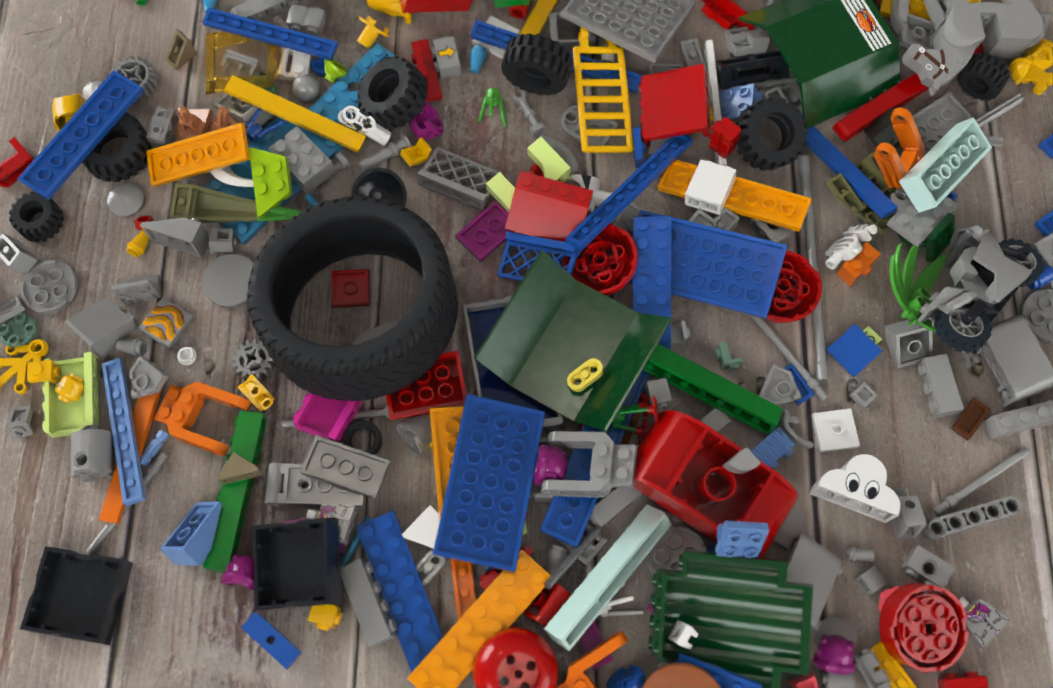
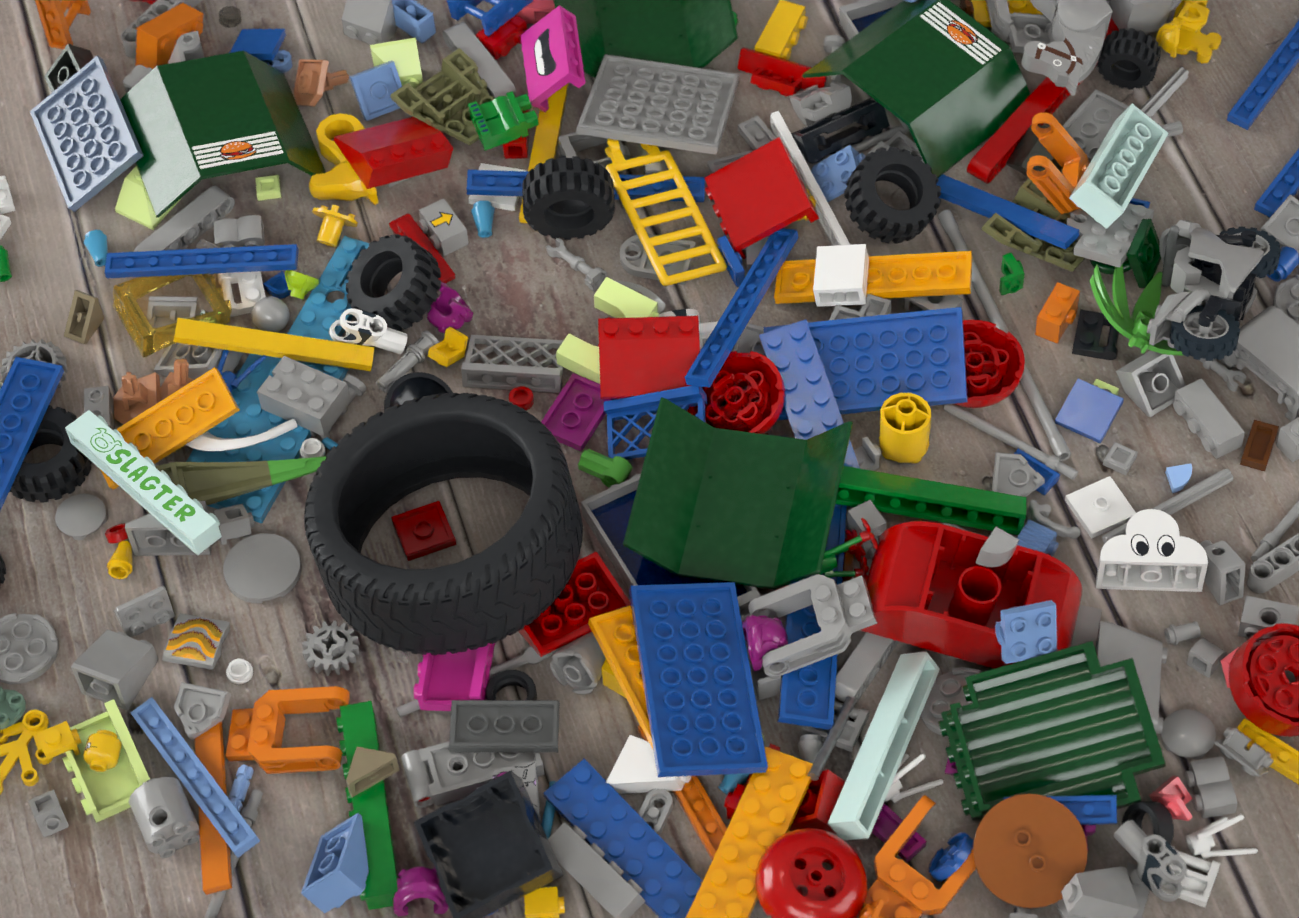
camera: 15 degrees left, 15 degrees down
light grey cone [116,338,148,357] -> none
yellow hips [237,374,275,412] -> none
lime wing [249,147,293,218] -> none
bright green plant [478,88,507,127] -> none
light yellow plate [567,359,604,392] -> none
white tile [668,620,698,649] -> none
red brick [708,117,741,159] -> none
sand green bracket [715,341,743,371] -> none
magenta helmet [813,634,856,675] -> none
white torso [825,224,877,270] -> none
none -> light aqua brick [65,410,222,555]
none -> white plate [300,438,325,458]
none -> red tile [509,386,534,410]
none -> bright green piece [578,449,633,488]
none -> yellow cylinder [879,393,931,464]
none -> green bracket [999,252,1025,296]
none -> black plate [1072,309,1119,360]
none -> light grey axle [1102,469,1233,544]
none -> light blue tile [1165,463,1192,493]

